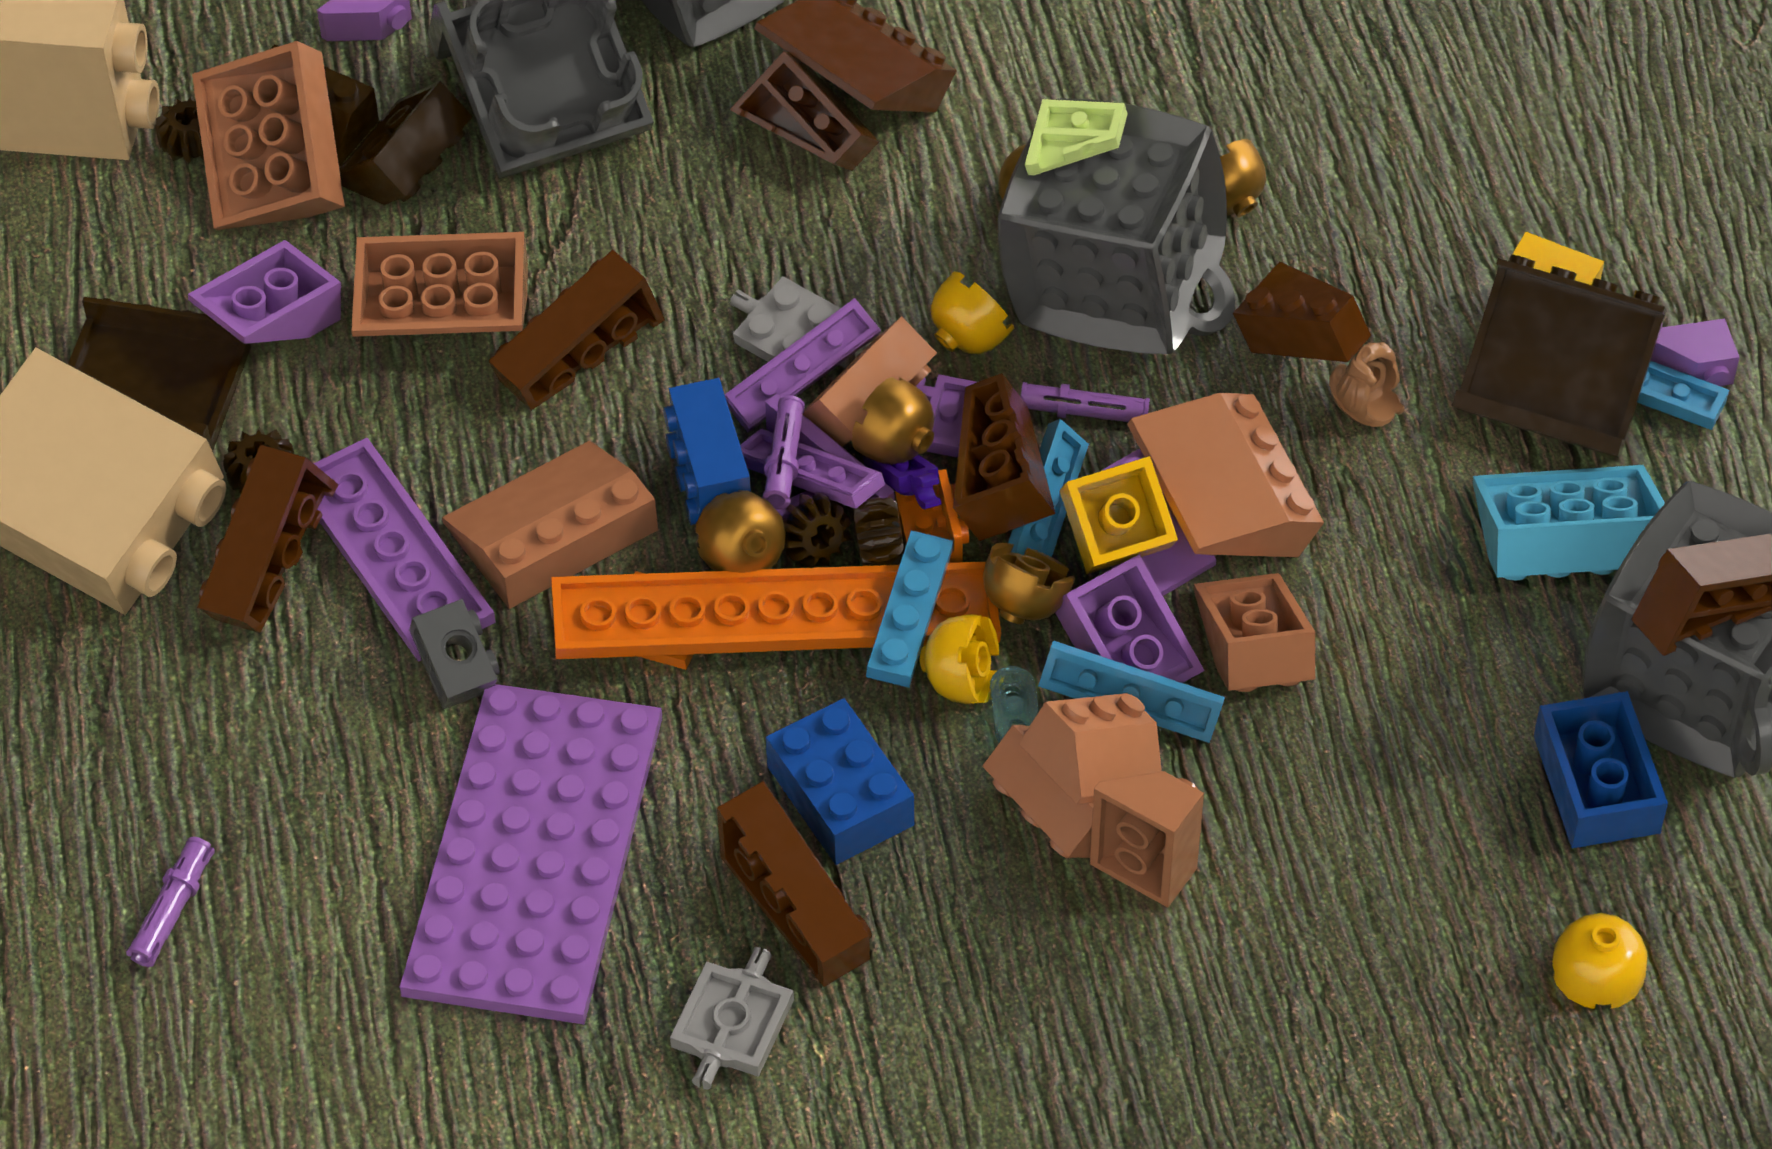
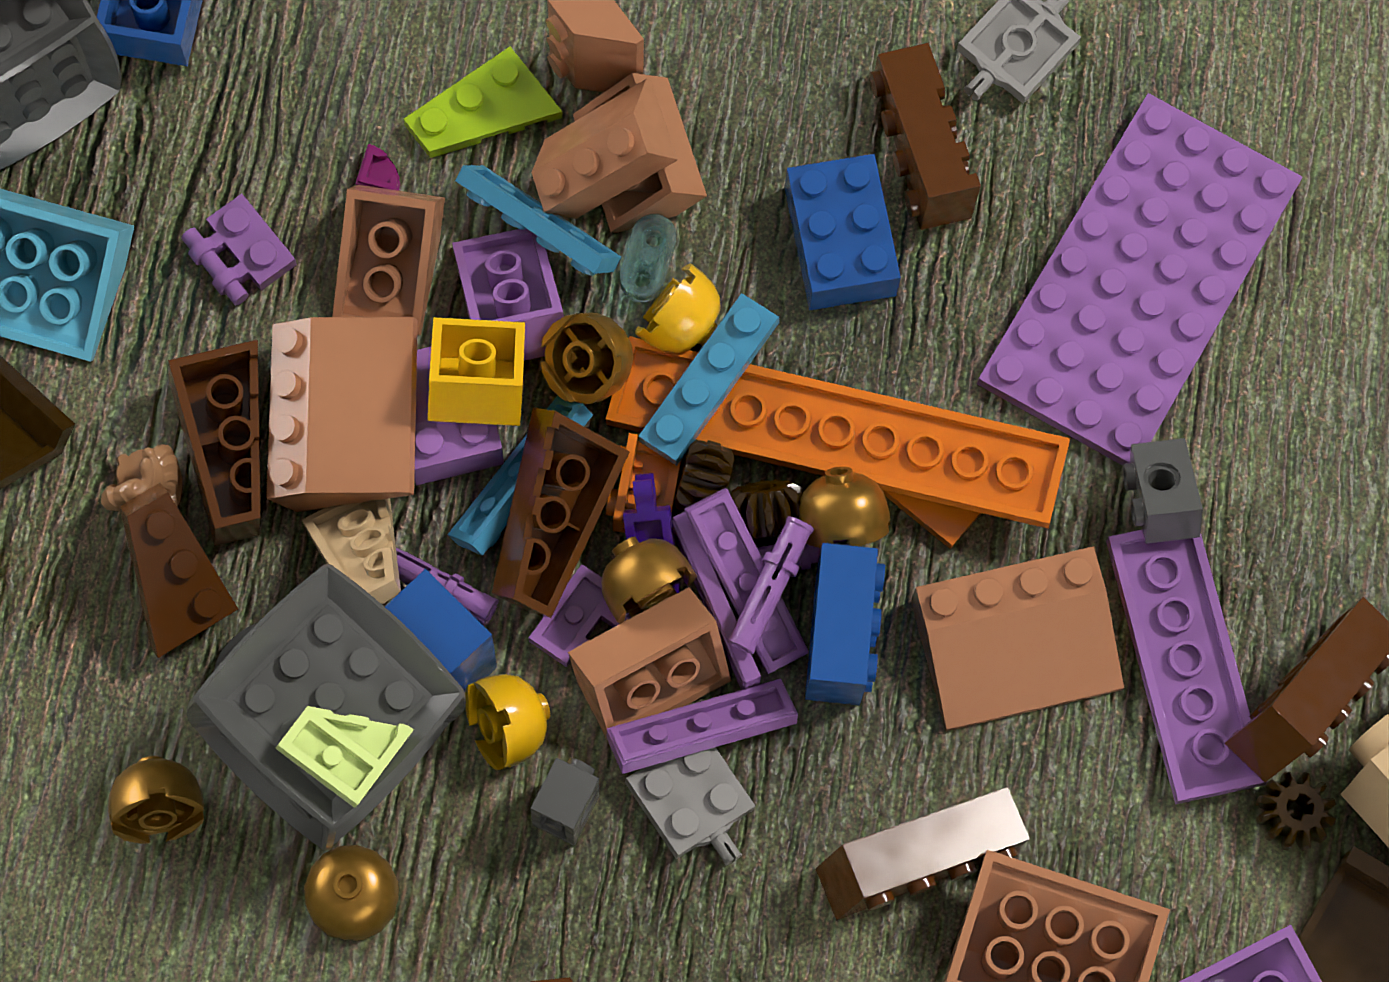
camera: 165 degrees left, 20 degrees up
none -> reddish brown wedge [168,340,260,546]
none -> medium lavender plate [181,193,297,306]
none -> tan wing [302,498,401,606]
none -> magenta tile [355,144,401,191]
none -> blue brick [385,568,497,692]
none -> lime wing [404,46,563,158]
none -> dark grey brick [530,757,600,846]

